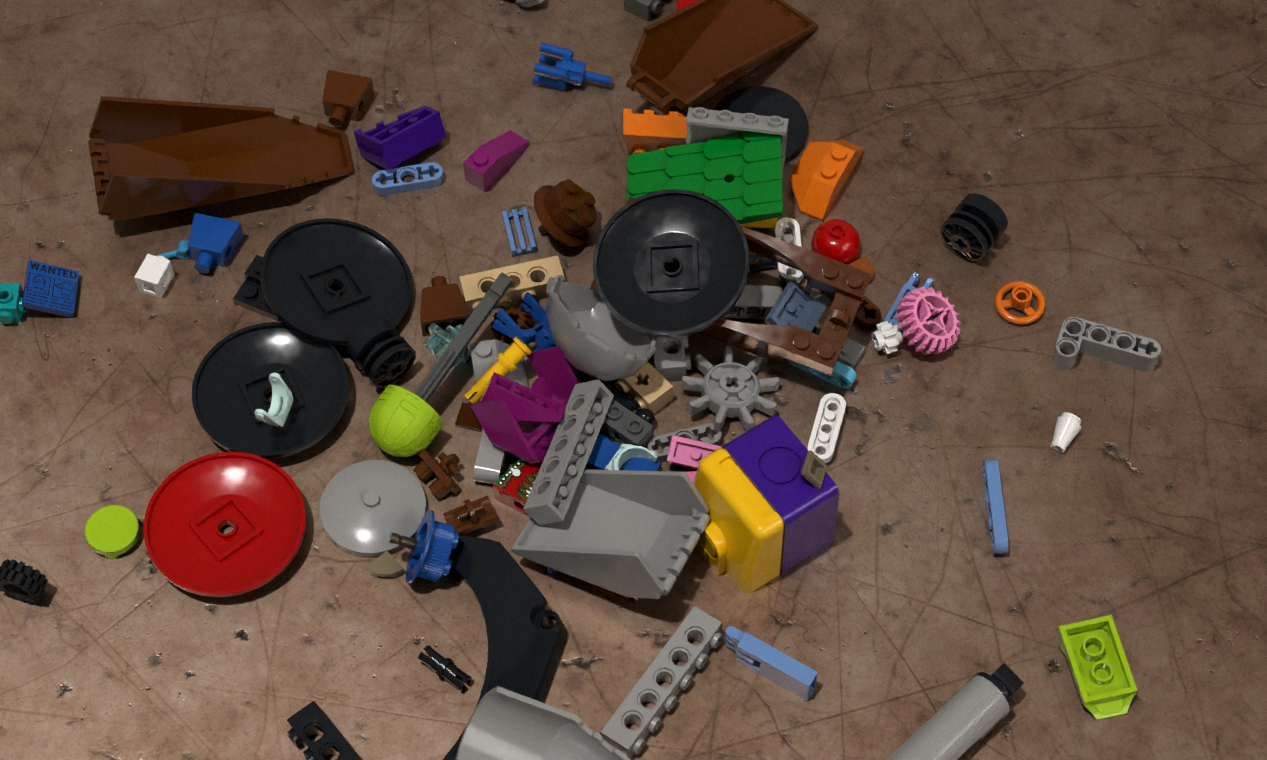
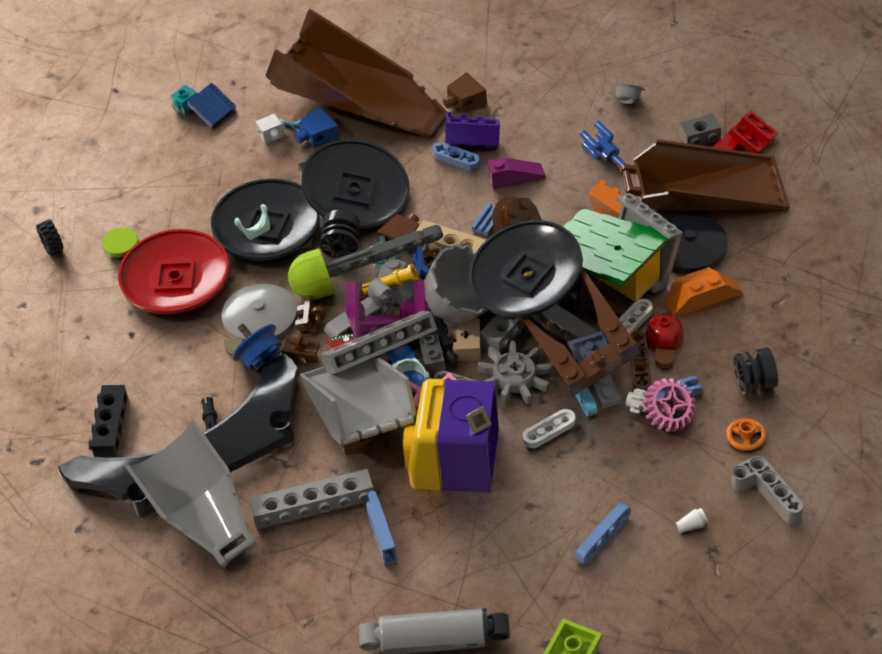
camera: 45 degrees right, 10 degrees down
magenta slope [480,372,566,422] -> none

